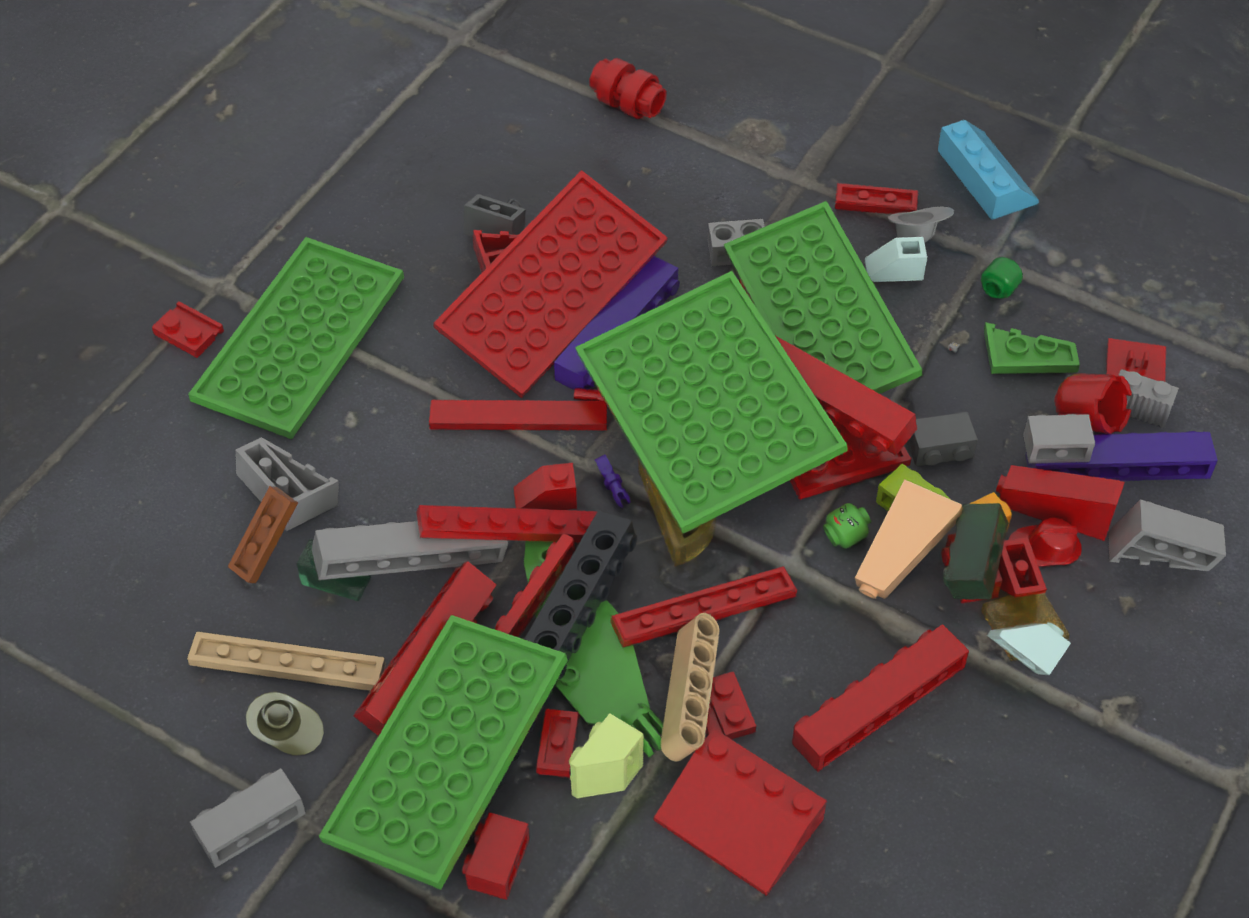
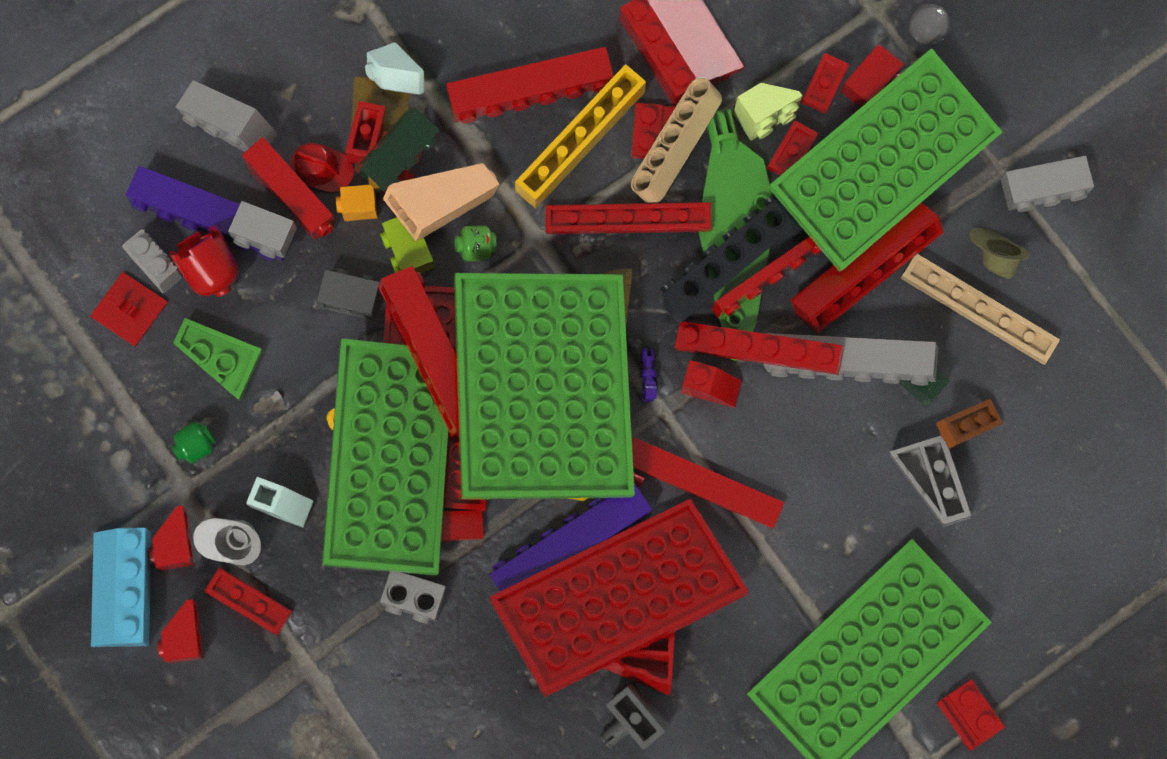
camera: 160 degrees left, 25 degrees up
none -> red slope [149,506,195,571]
none -> red slope [157,599,203,664]
none -> yellow brick [515,64,646,209]
none -> red plate [801,53,849,114]

